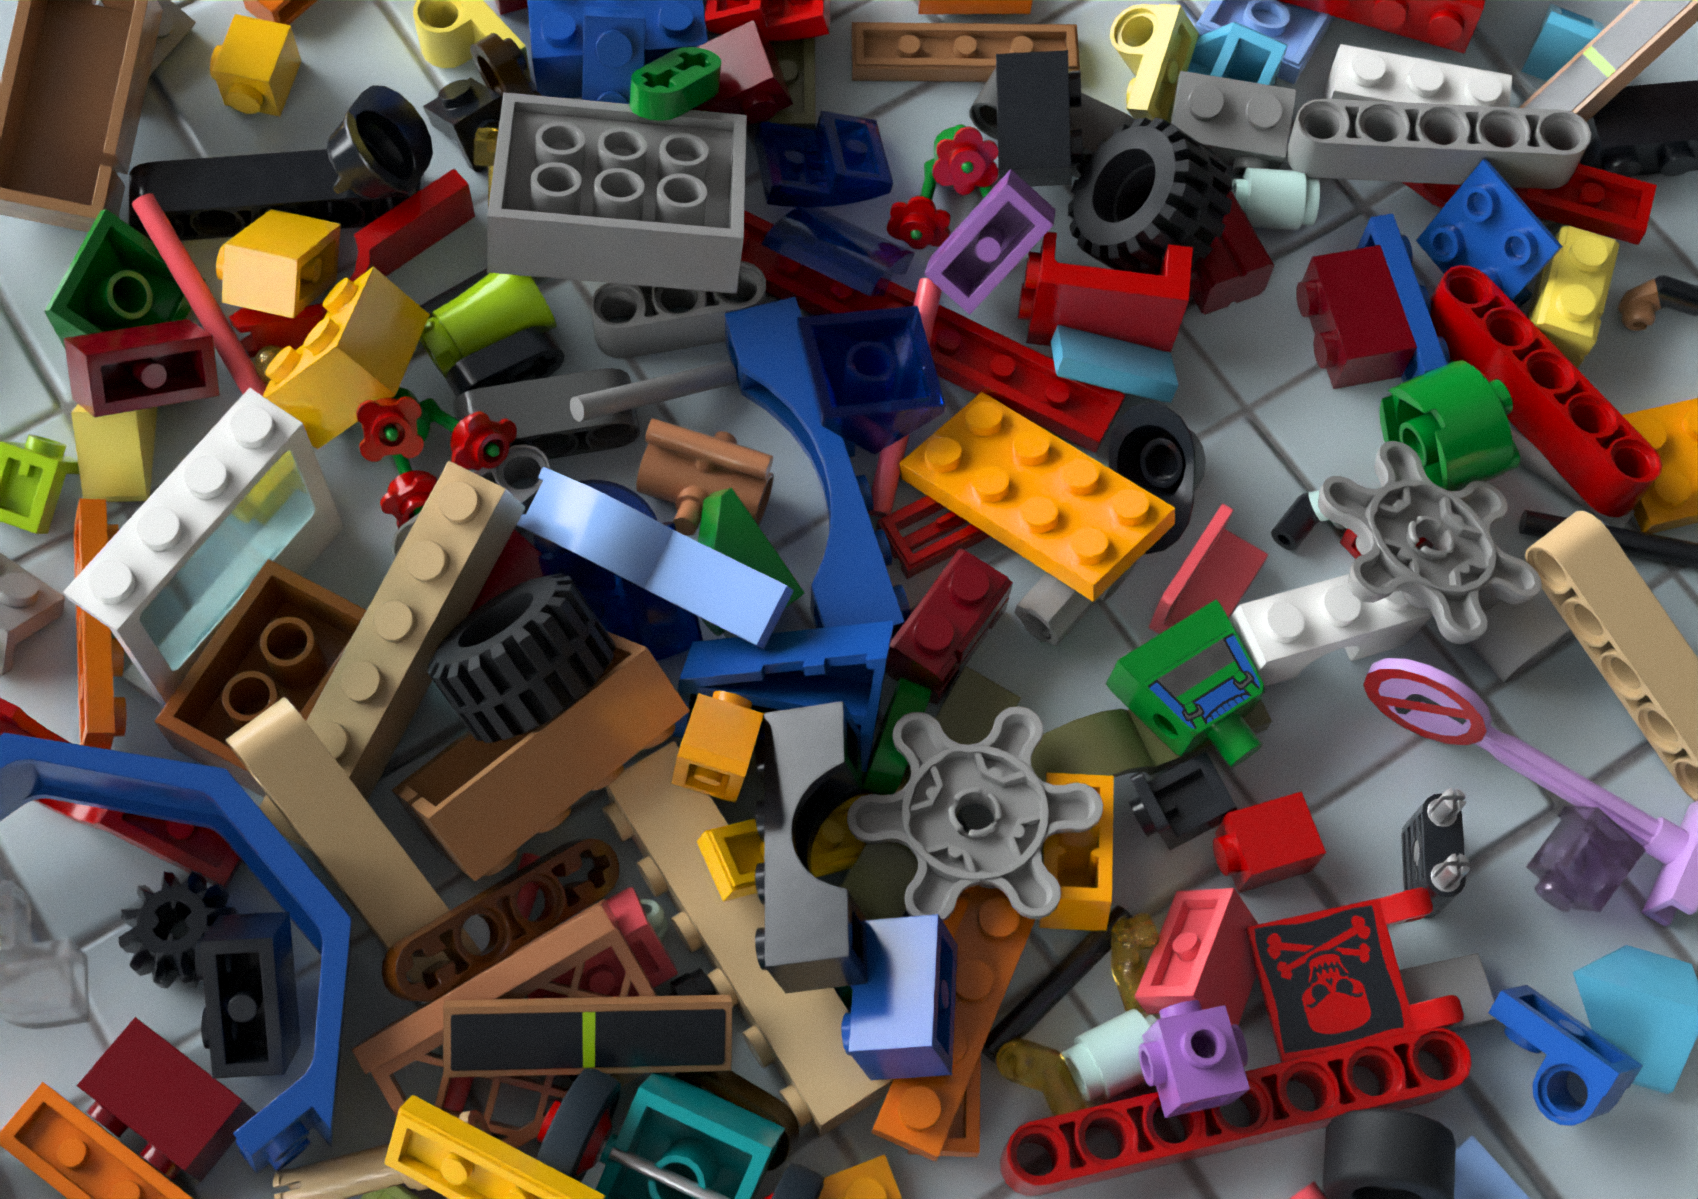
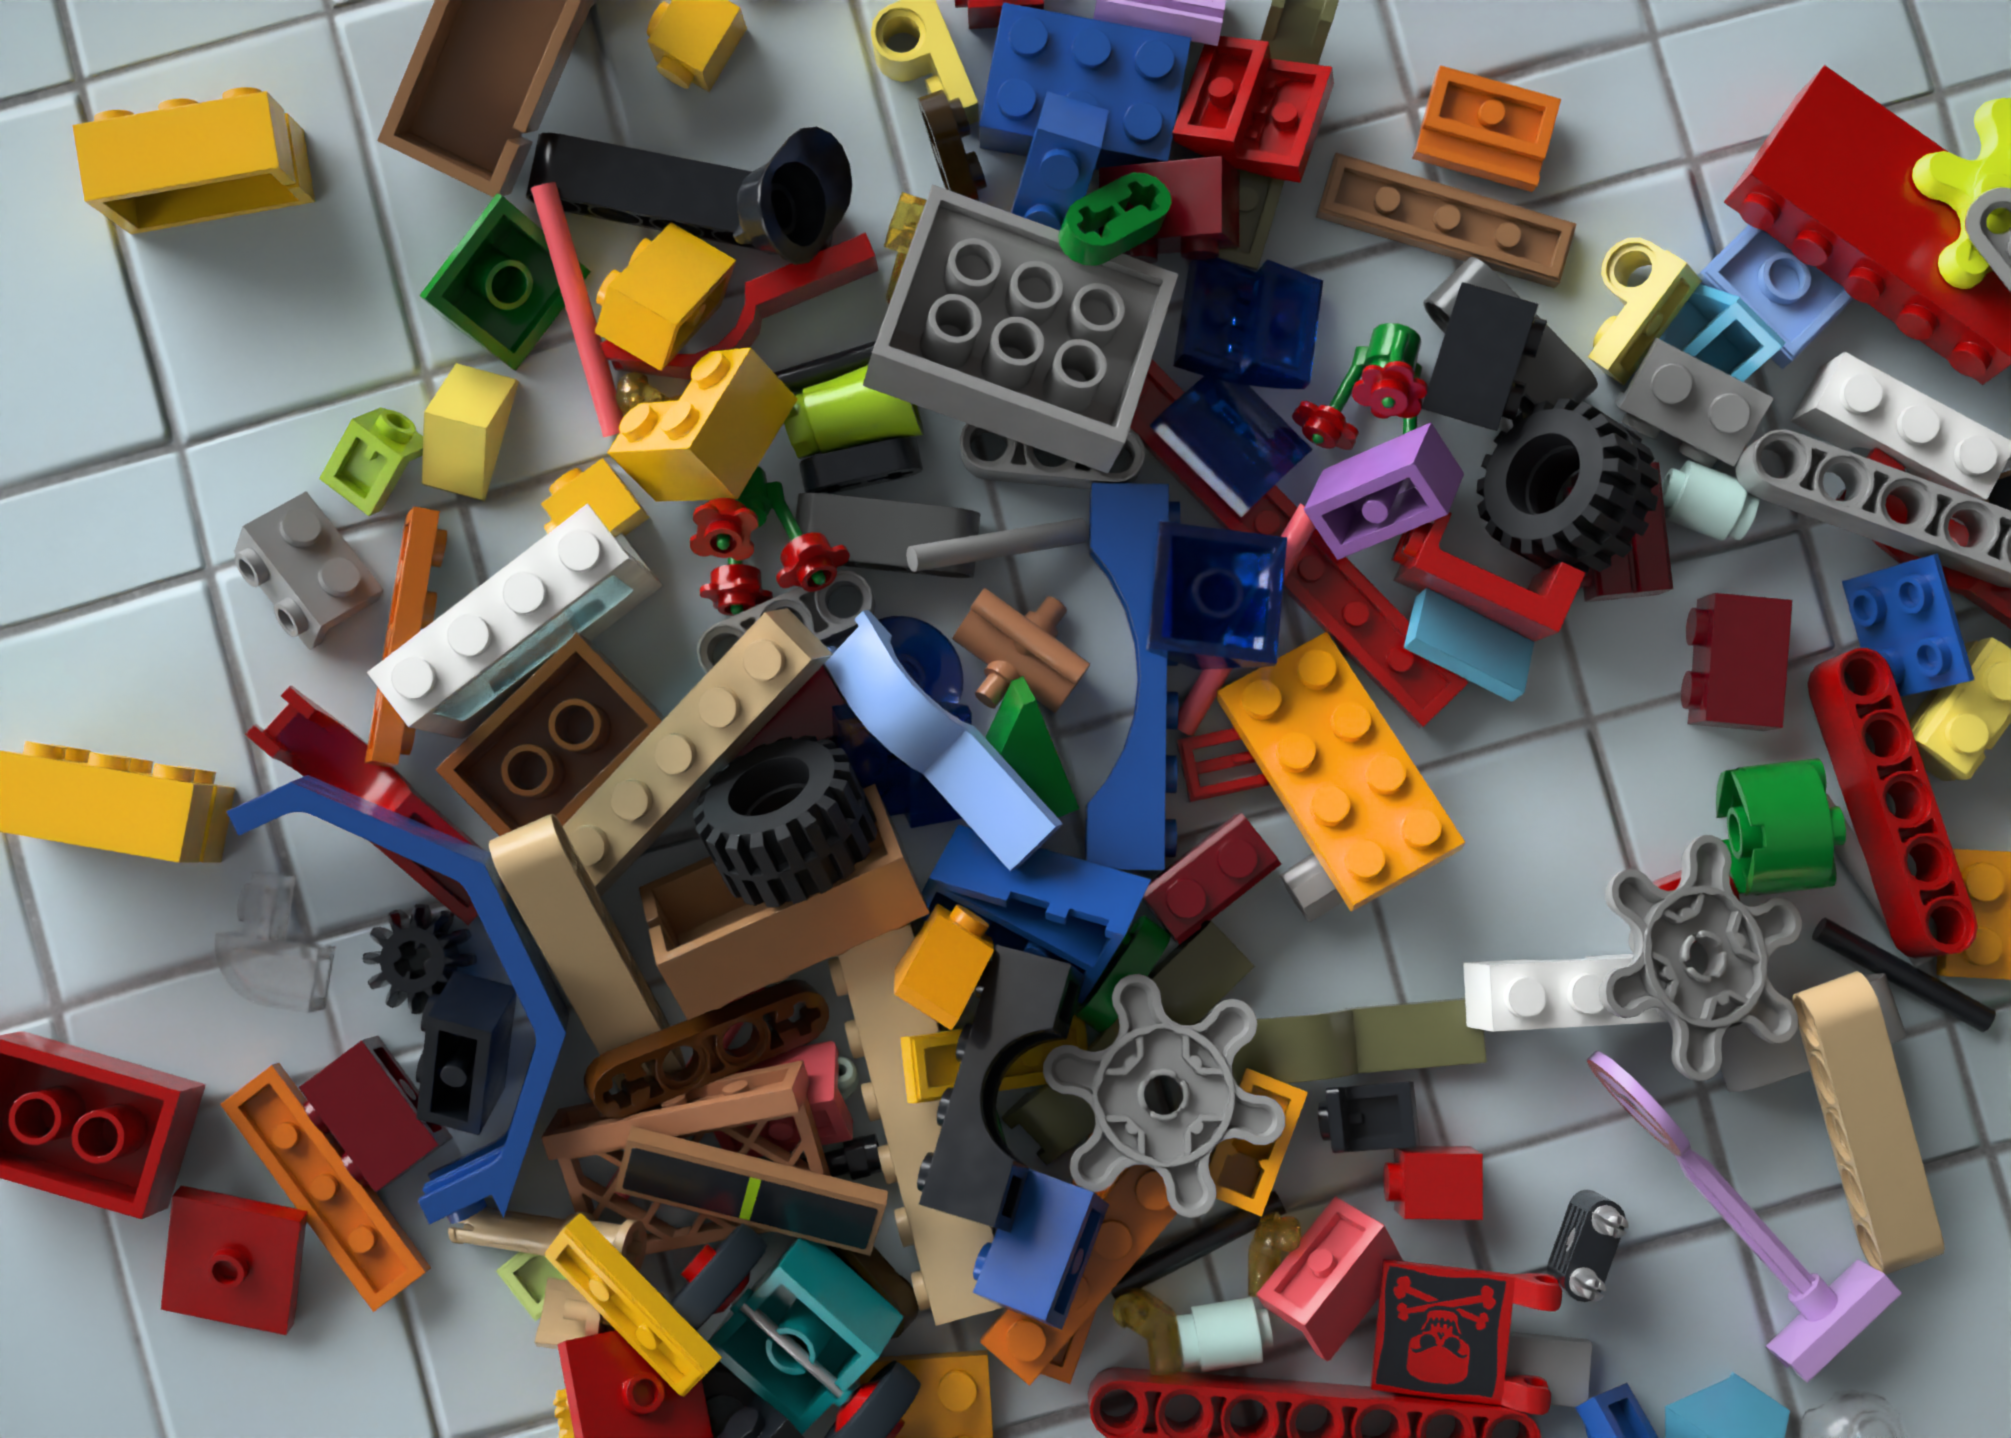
camera: 20 degrees right, 20 degrees up
dark red brick [64,319,220,418] -> none
black bracket [423,77,503,172] -> none
green torso [1106,599,1265,768] -> none
black piece [1108,402,1206,554] -> none
medium lavender brick [1139,1000,1250,1118] -> none
coral panel [1148,503,1268,634] -> none
black arm [1271,490,1346,551] -> none
blue plate [1356,213,1450,382] -> none
clear purple brick [1526,806,1646,912] -> none

